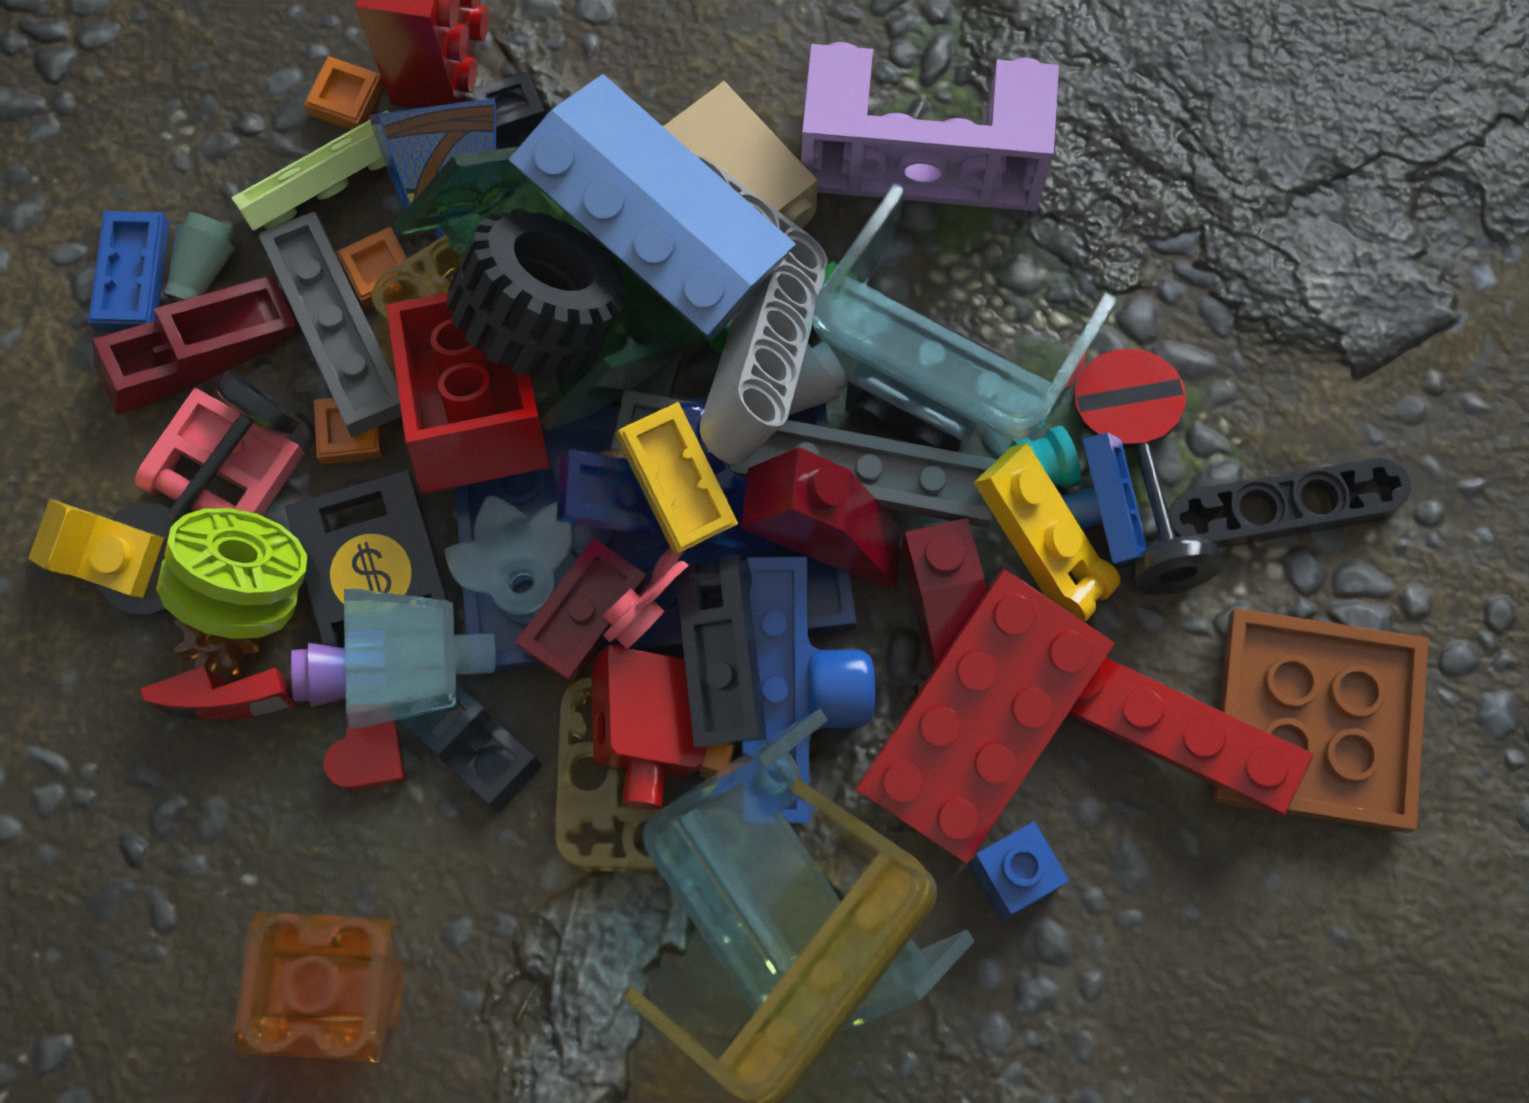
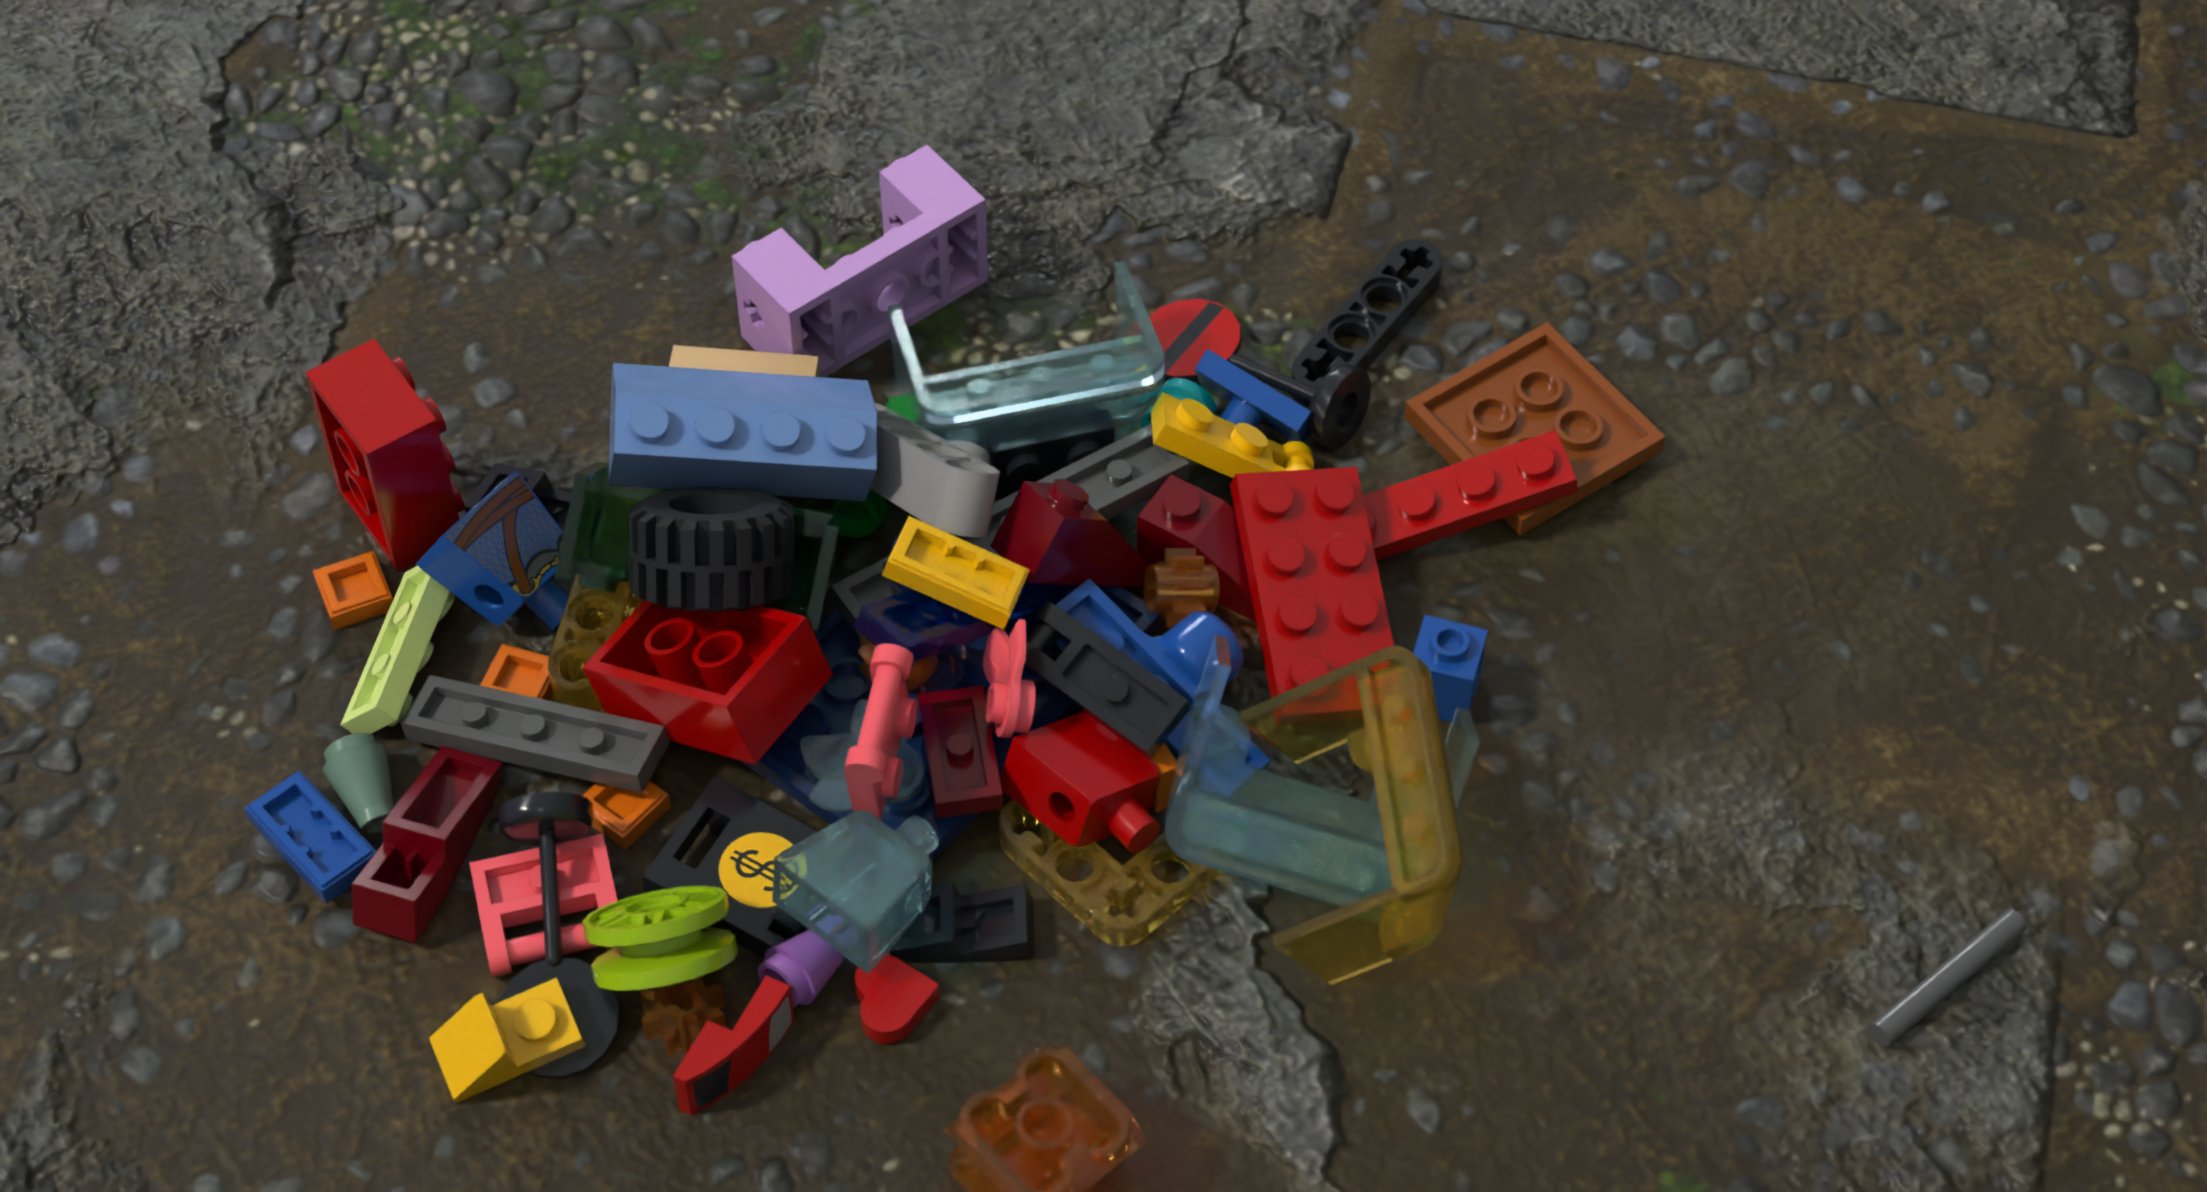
camera: 45 degrees left, 20 degrees down
none -> coral plate [844,643,917,822]
none -> clear orange gear [1143,548,1220,628]

